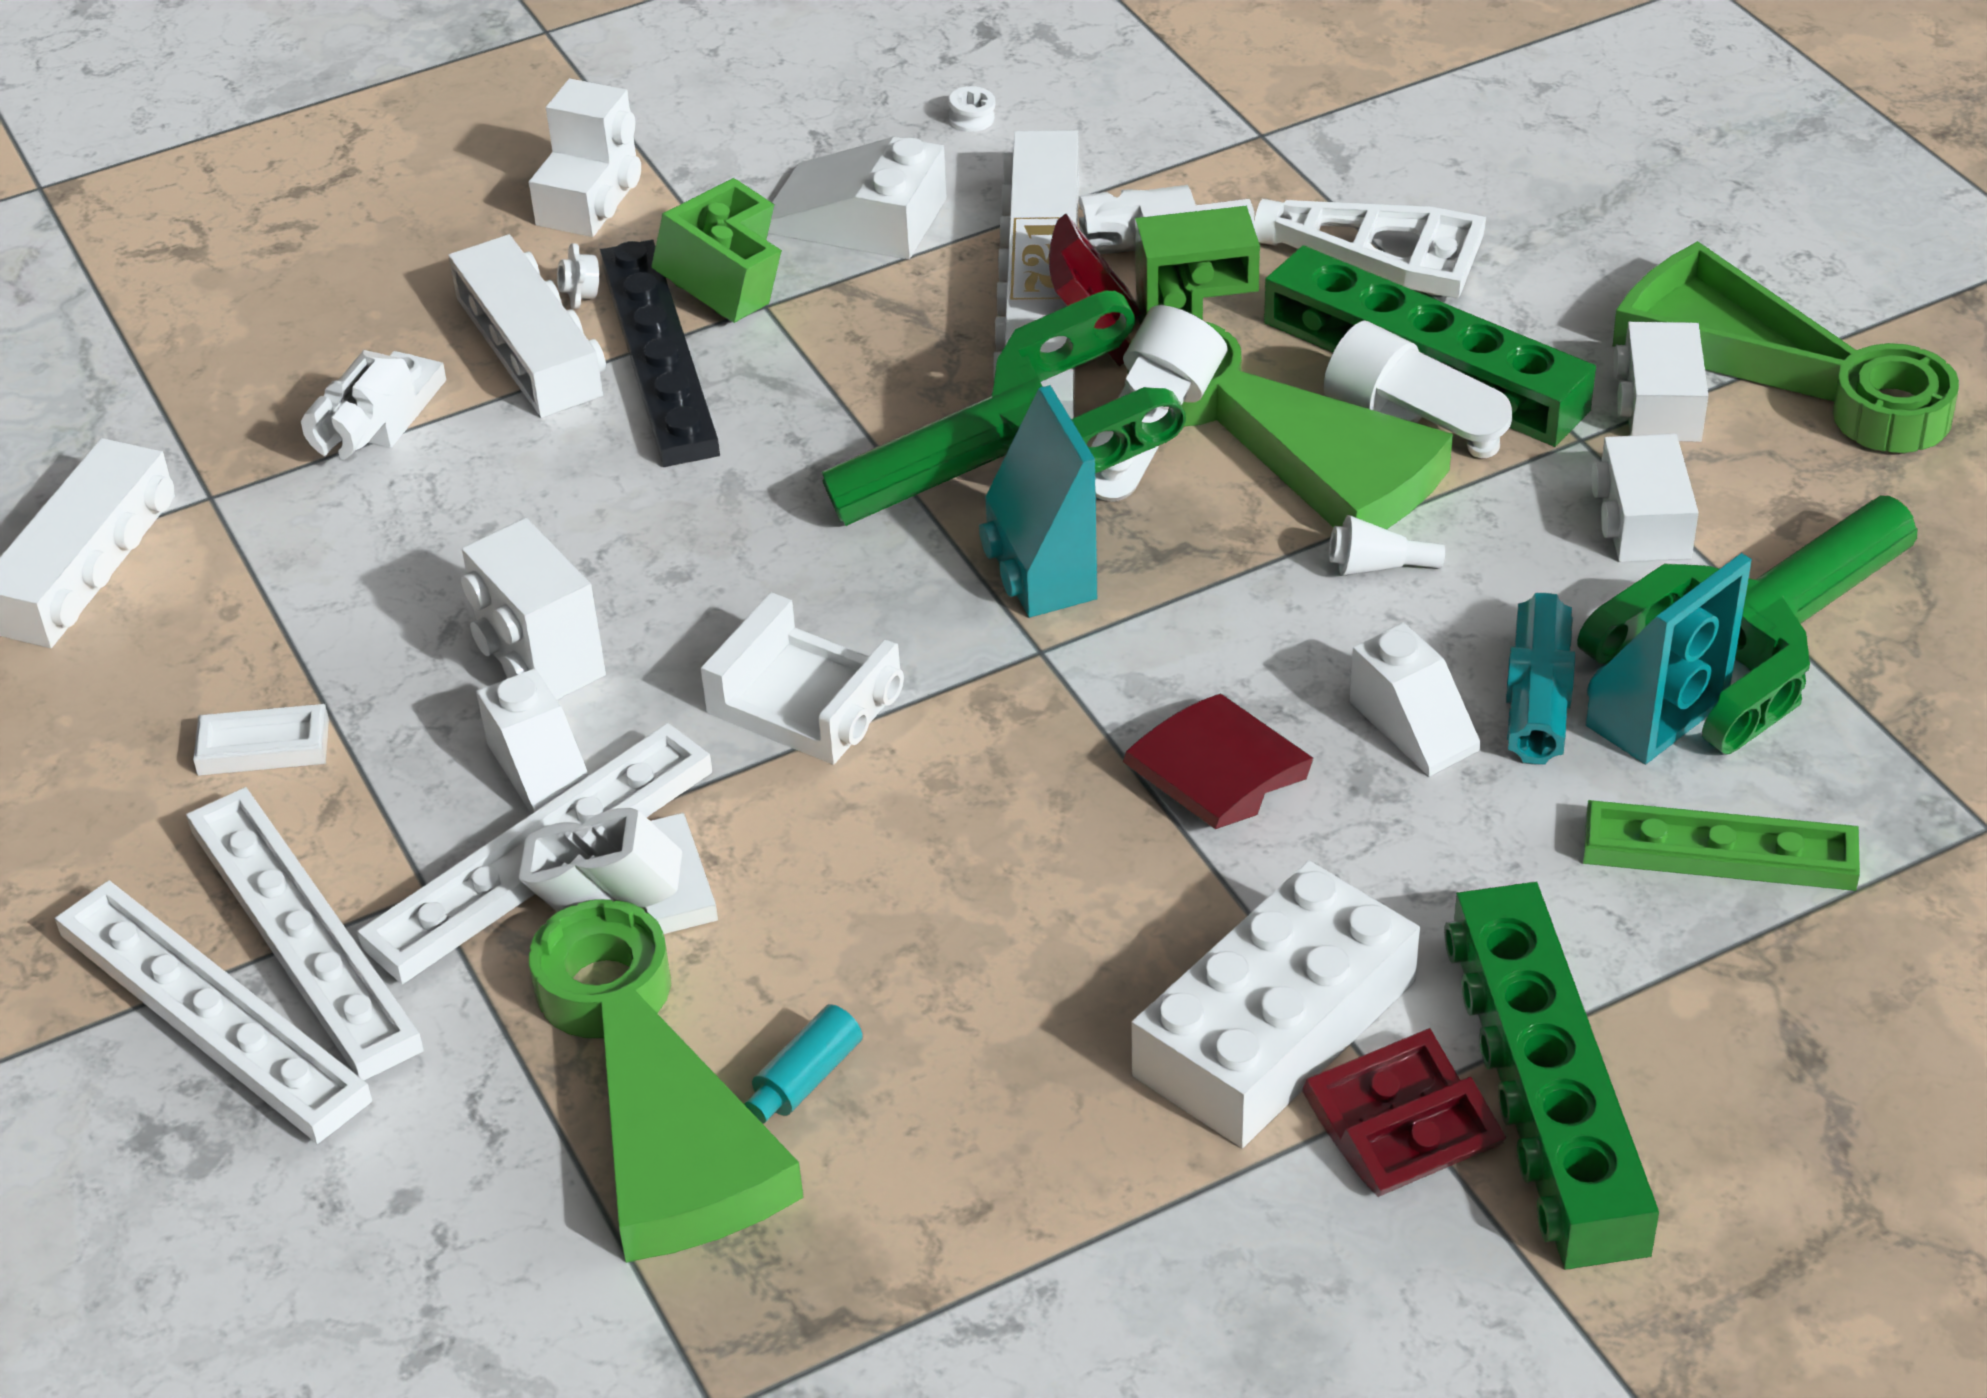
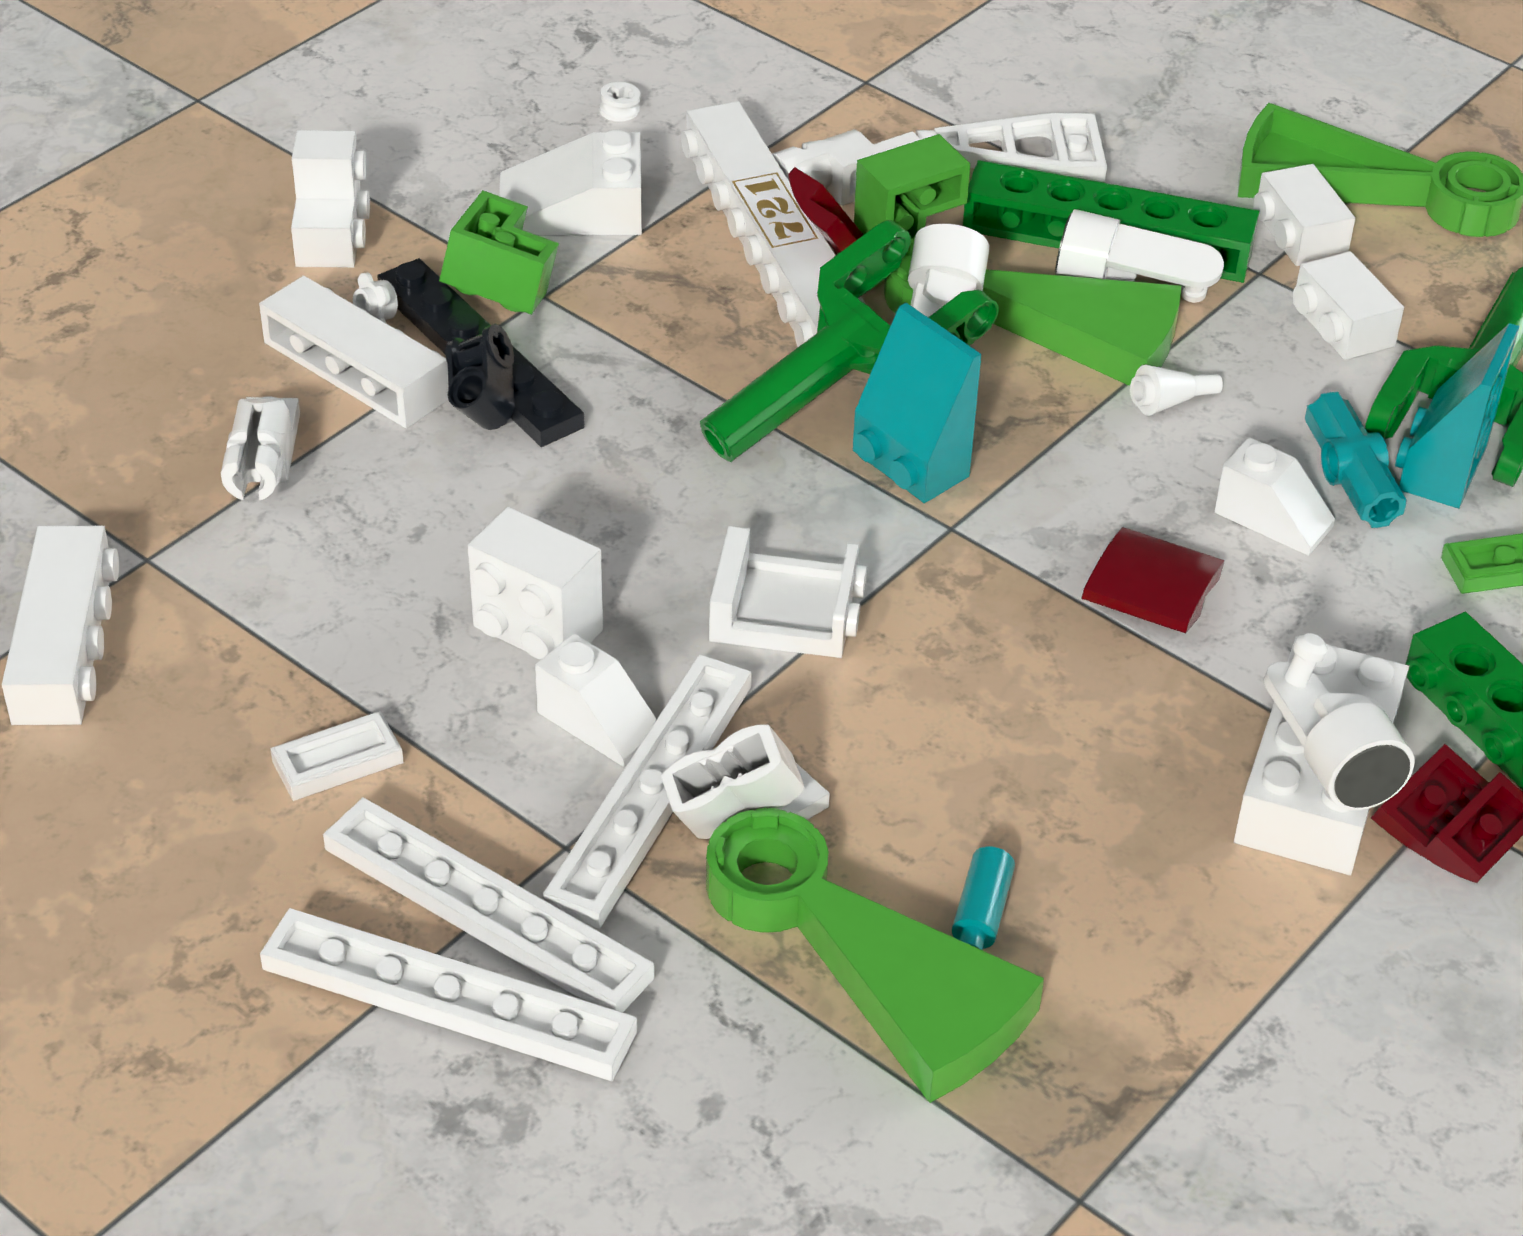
camera: 25 degrees left, 0 degrees up
none -> black piece [445,324,515,430]
none -> white piece [1263,633,1415,810]

